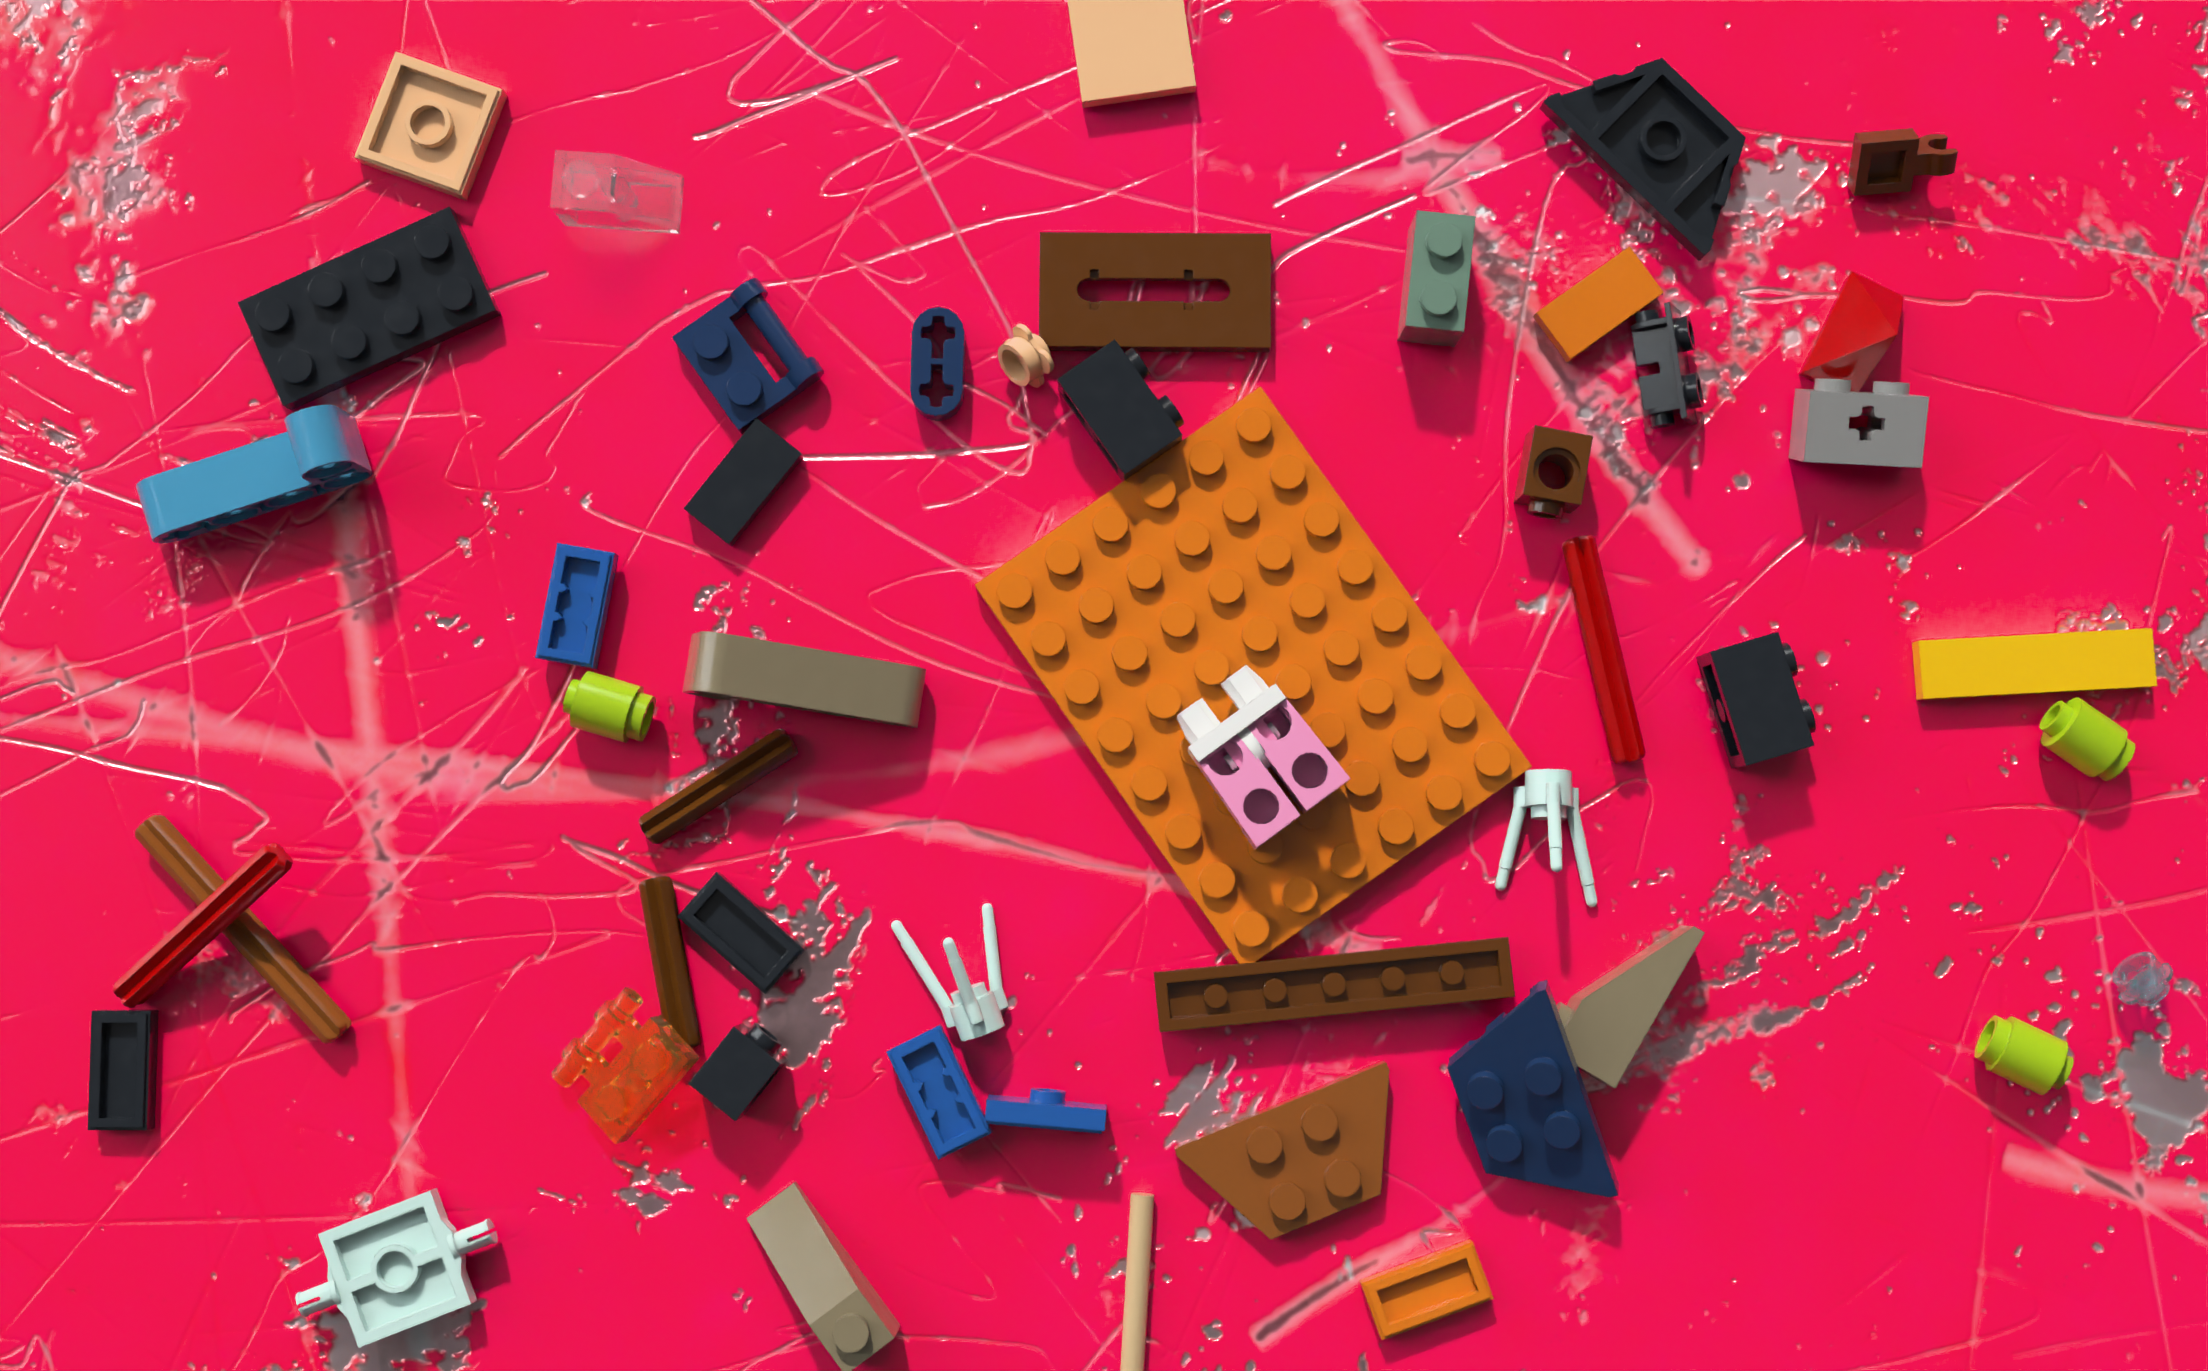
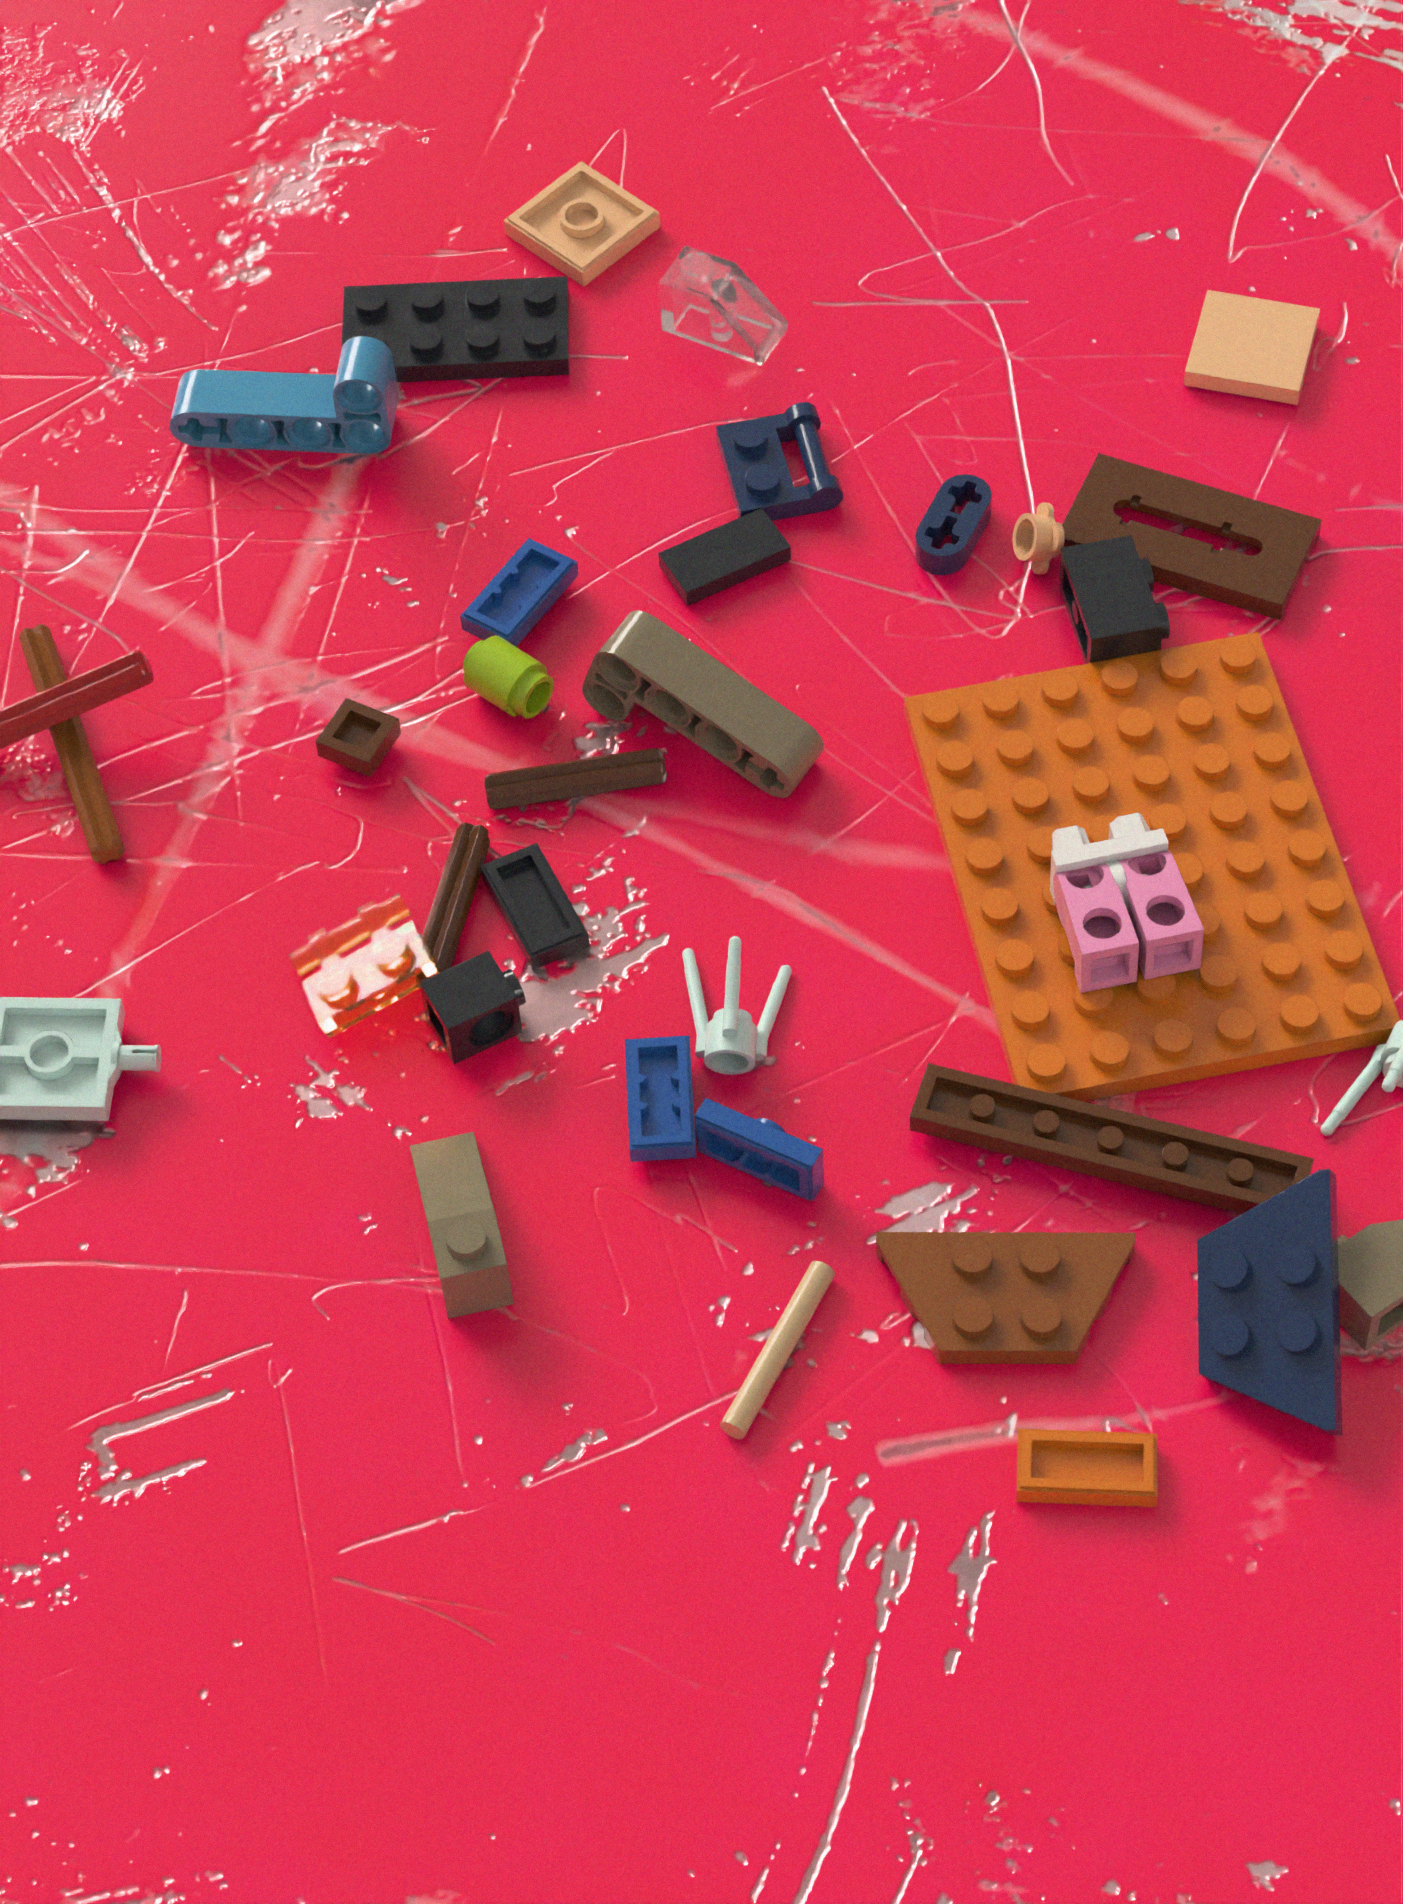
camera: 25 degrees right, 30 degrees down
none -> reddish brown plate [315,698,401,777]

